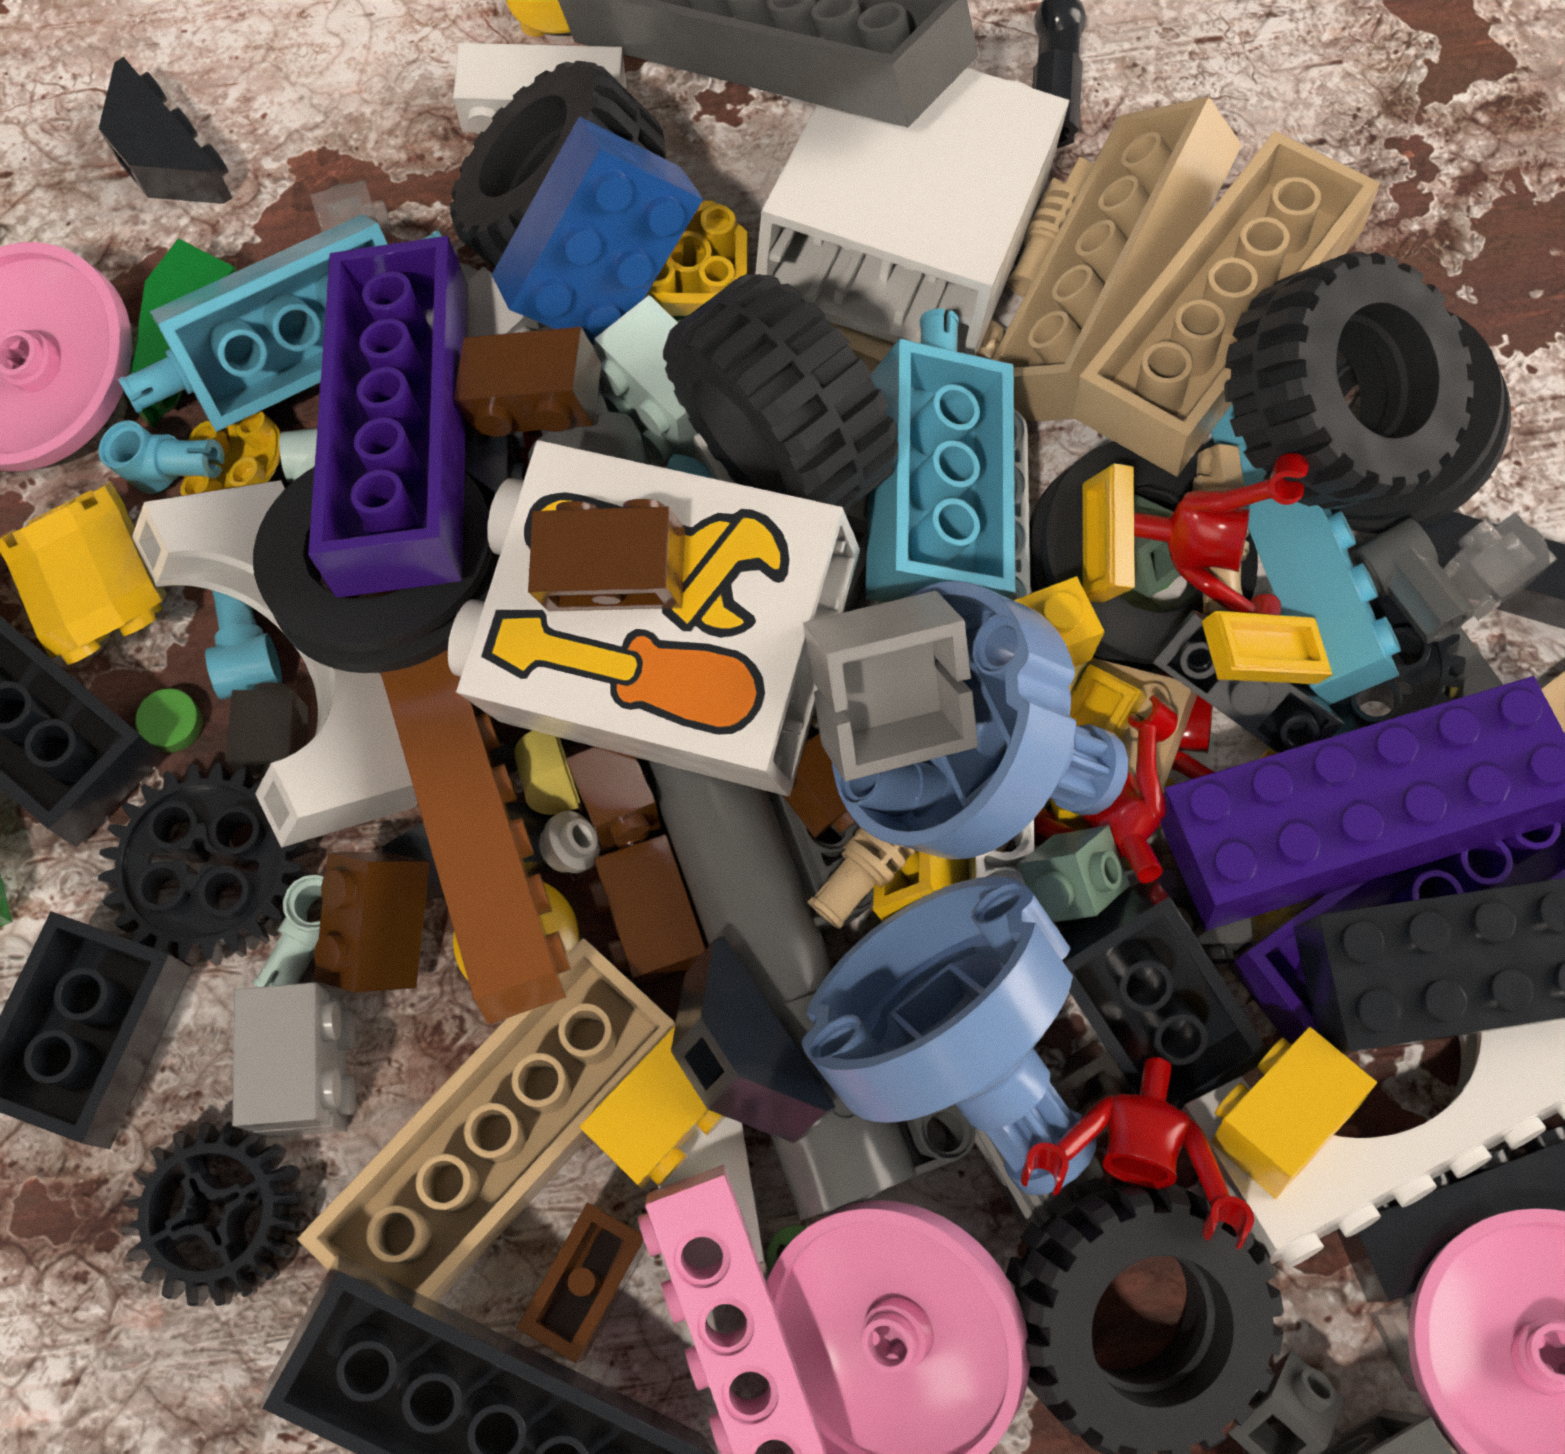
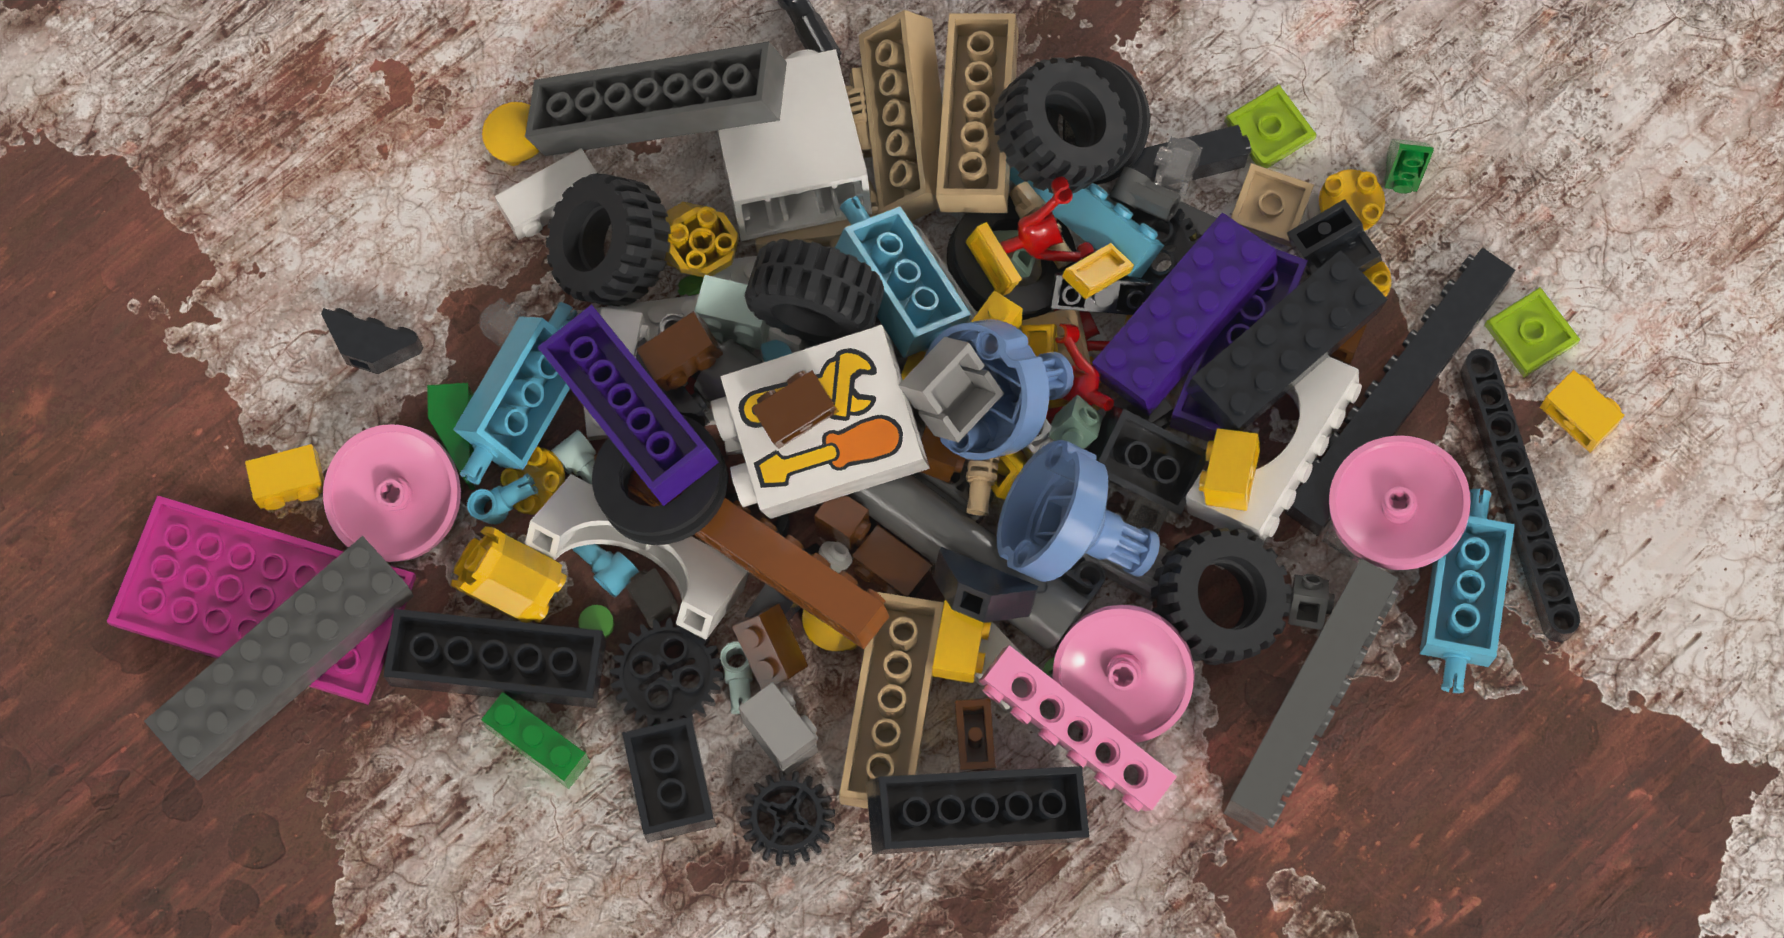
camera: 30 degrees left, 0 degrees up
blue brick [492,116,703,345] -> none
light yellow brick [514,730,580,815] -> none
red piece [1021,1057,1255,1249] -> none

